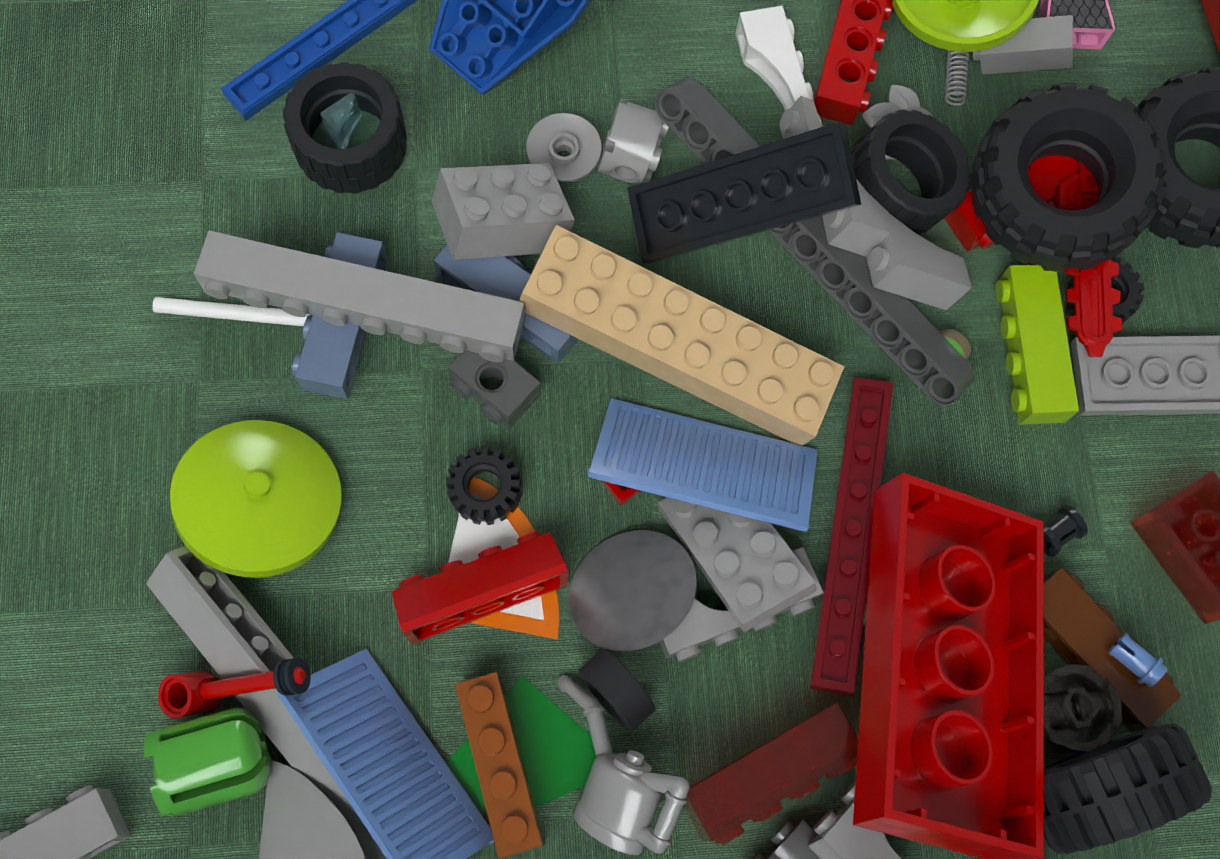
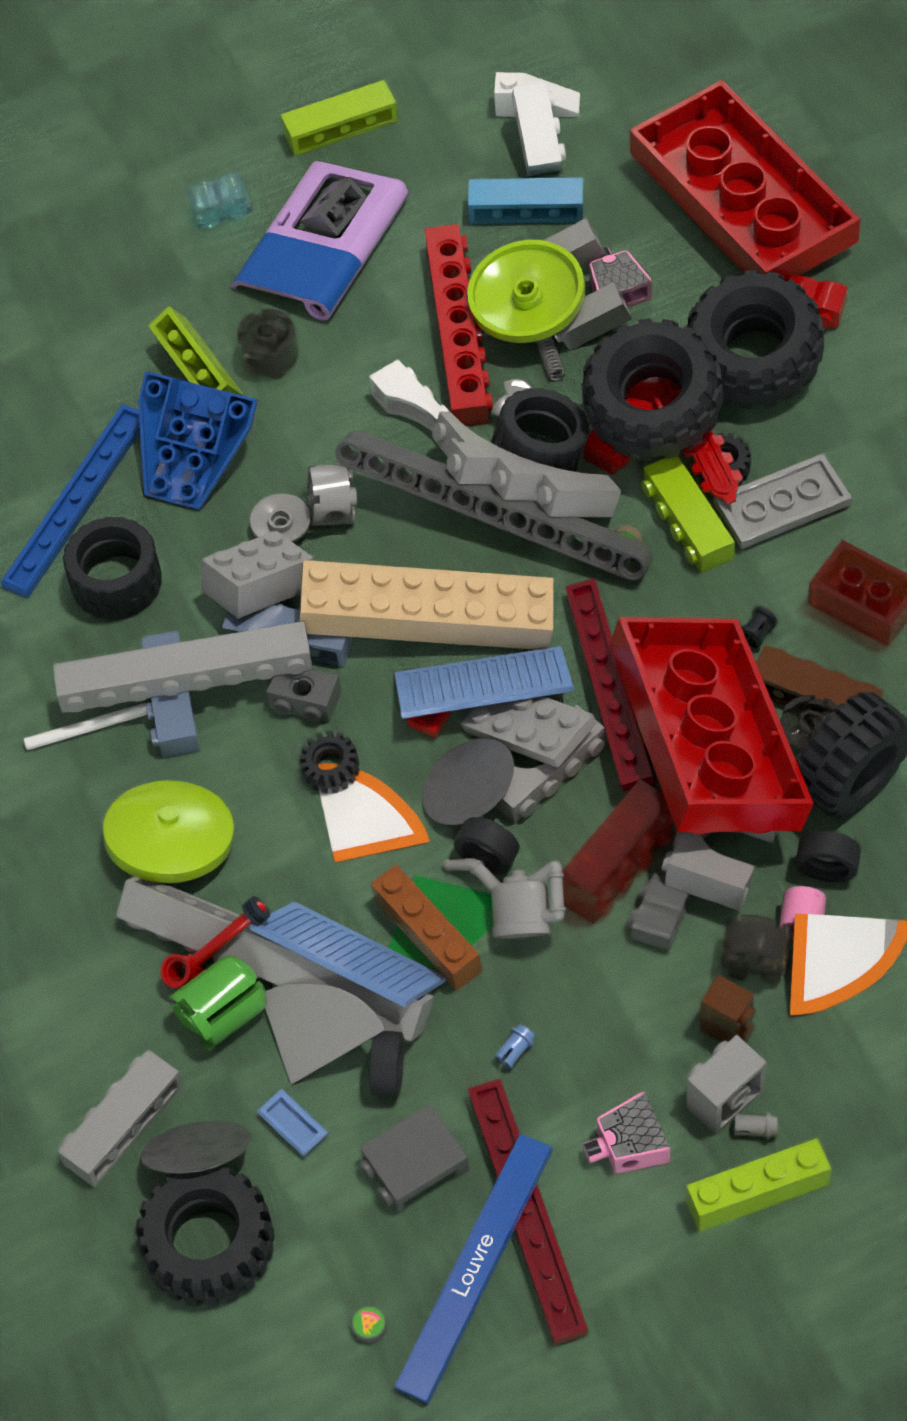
camera: 10 degrees left, 15 degrees down
clear light blue slope [321,93,361,149] -> none
red slope [391,531,568,644] -> none
black plate [627,122,862,263] -> none
medium blue pin [1108,633,1168,687] -> none

